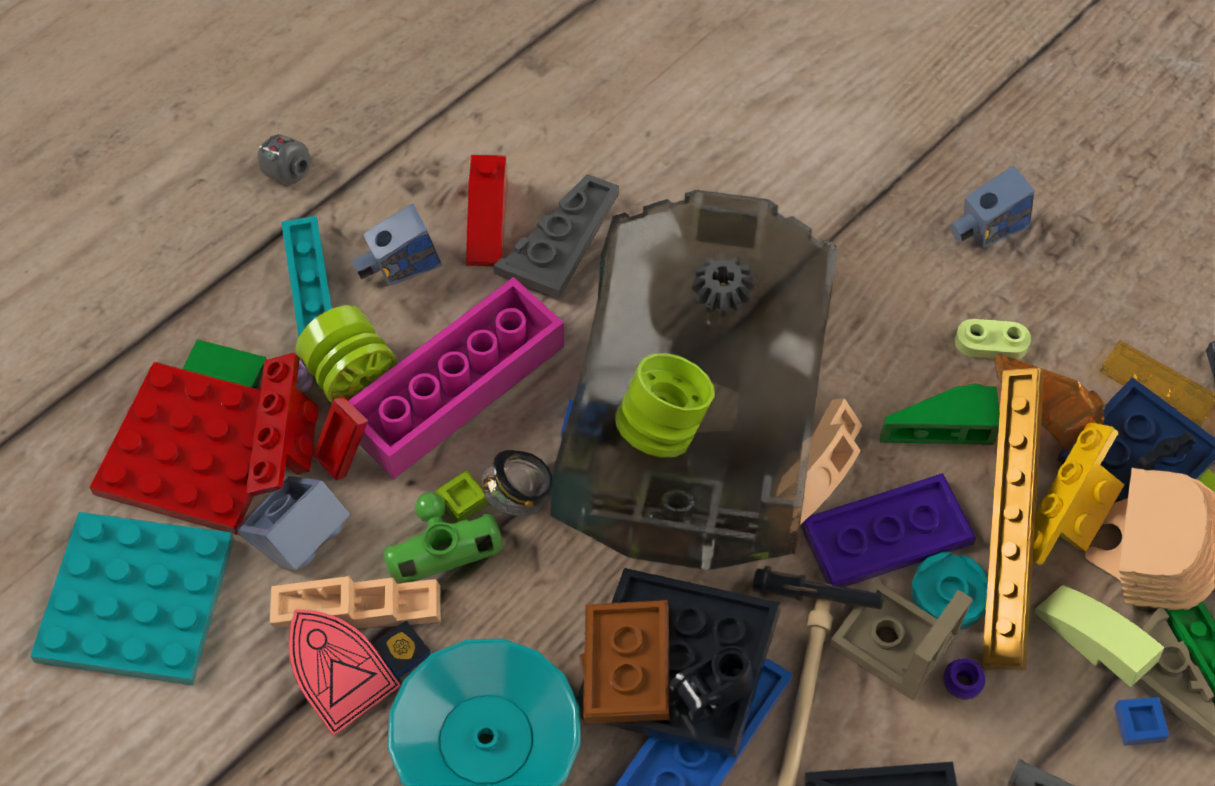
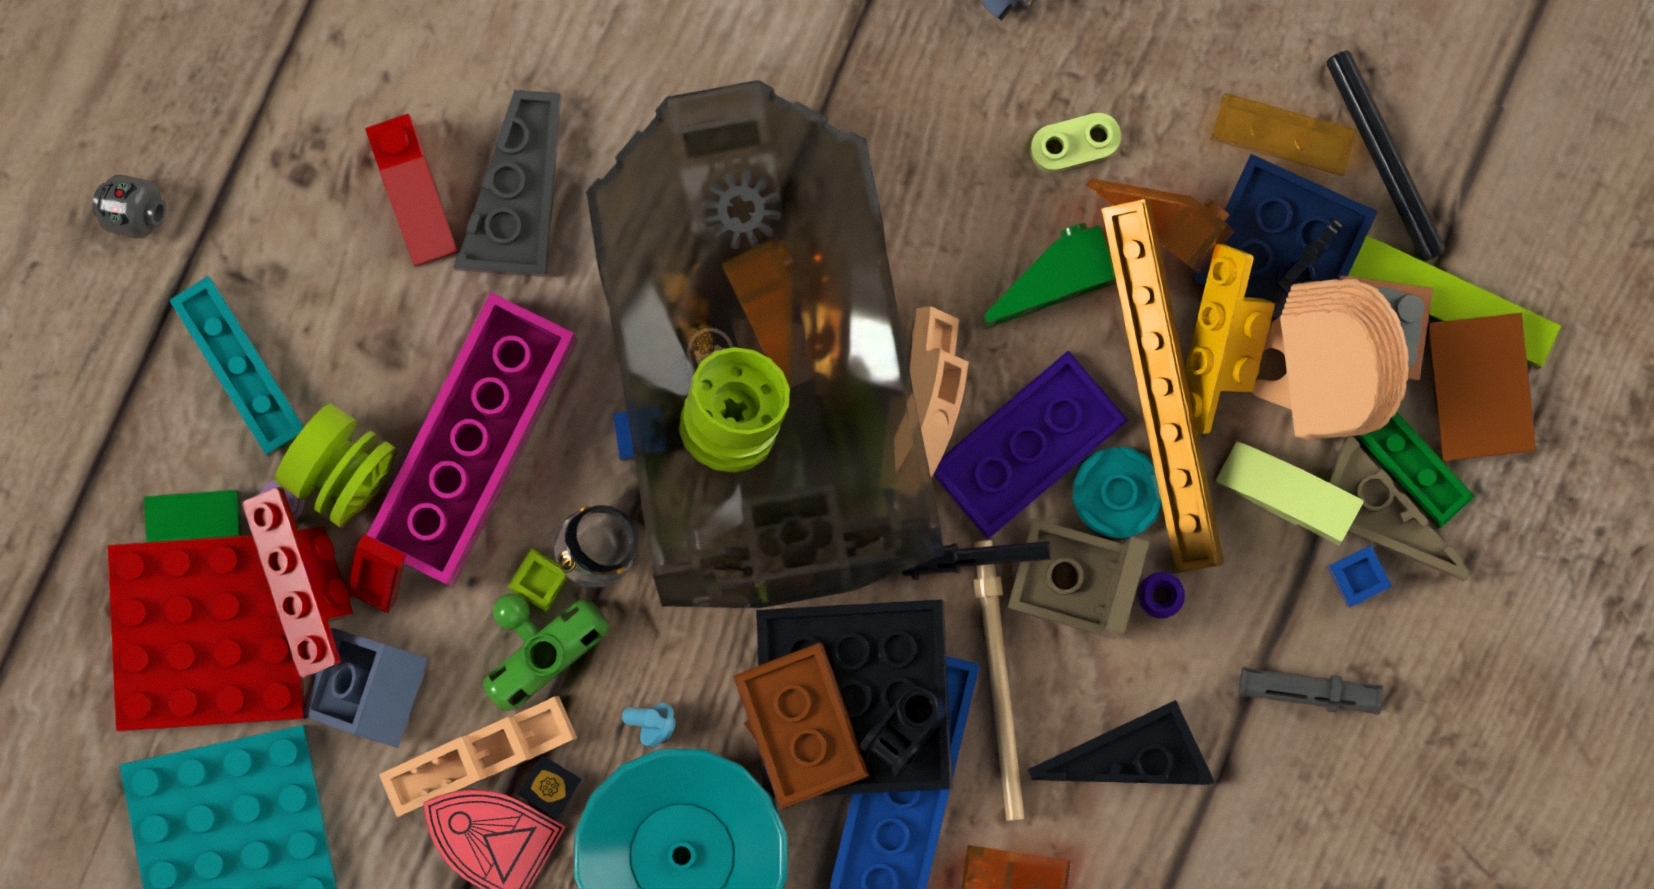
camera: 20 degrees left, 25 degrees up
sand blue torso [352,204,443,285] -> none
none -> medium azure plate [622,703,675,748]
none -> clear orange slope [722,240,796,387]

